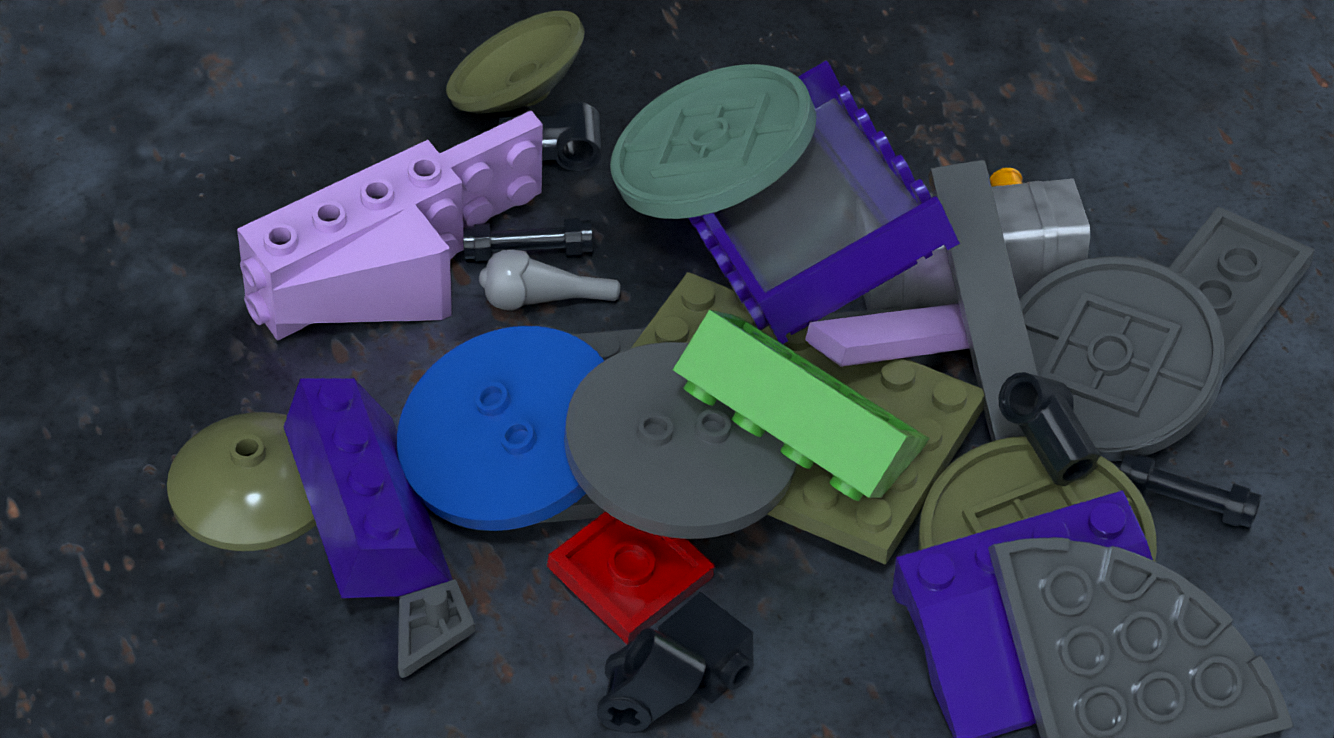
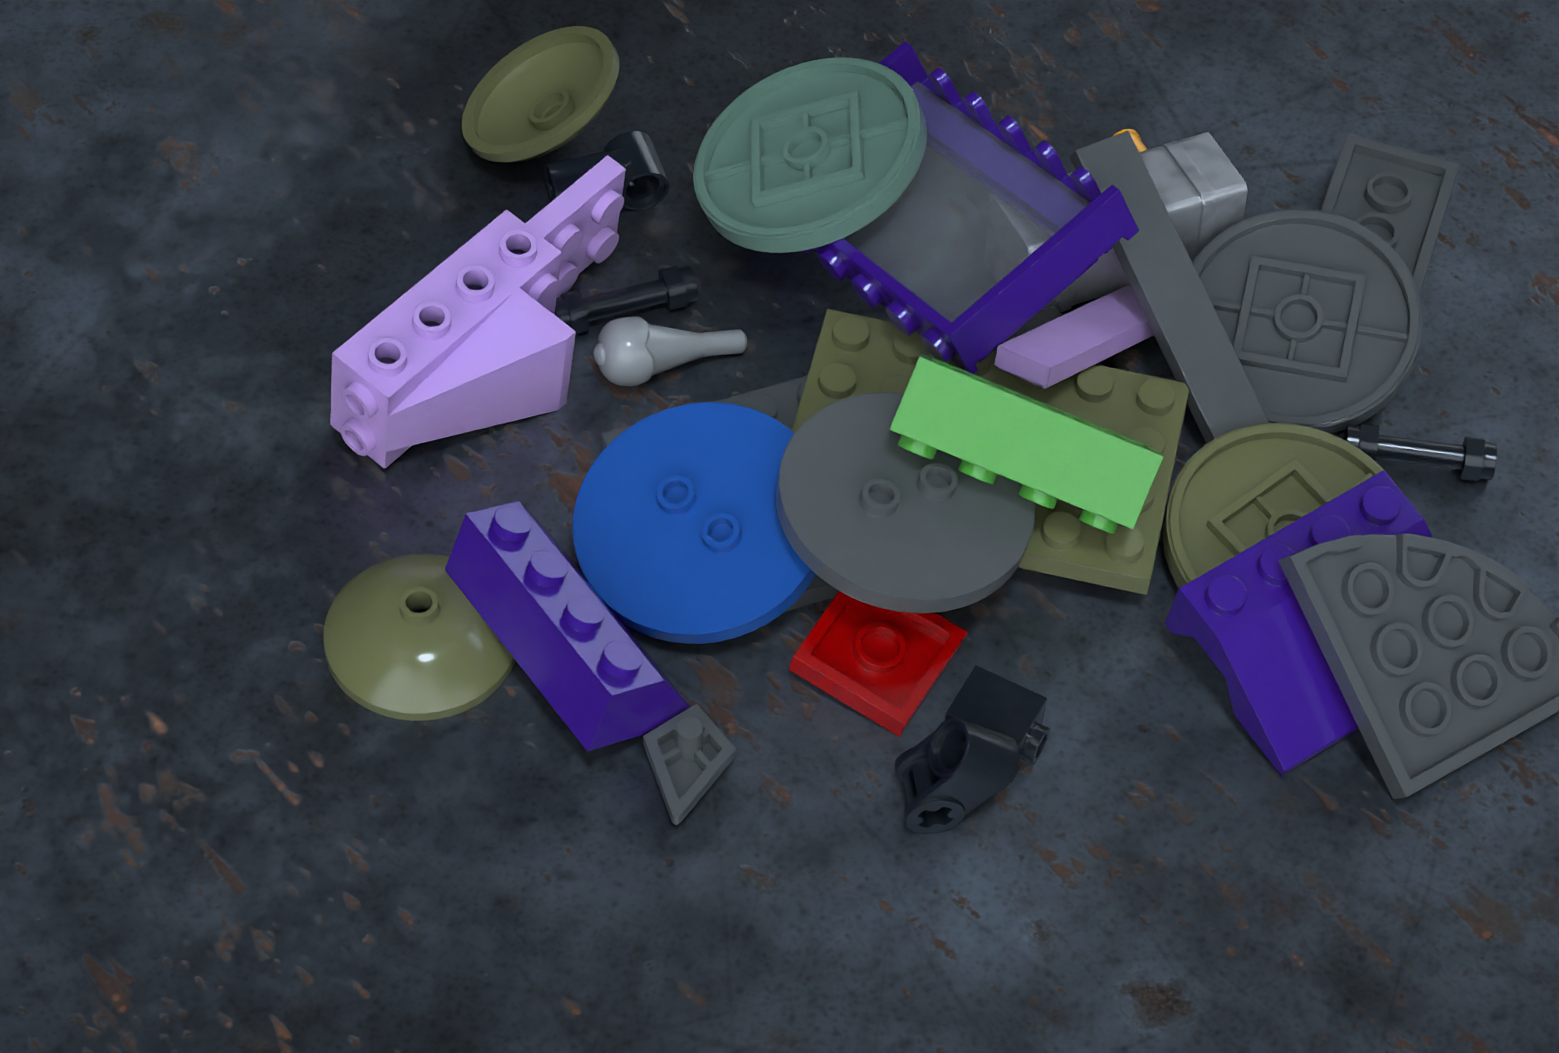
camera: 20 degrees left, 5 degrees up
black piece [998,372,1101,486] -> none

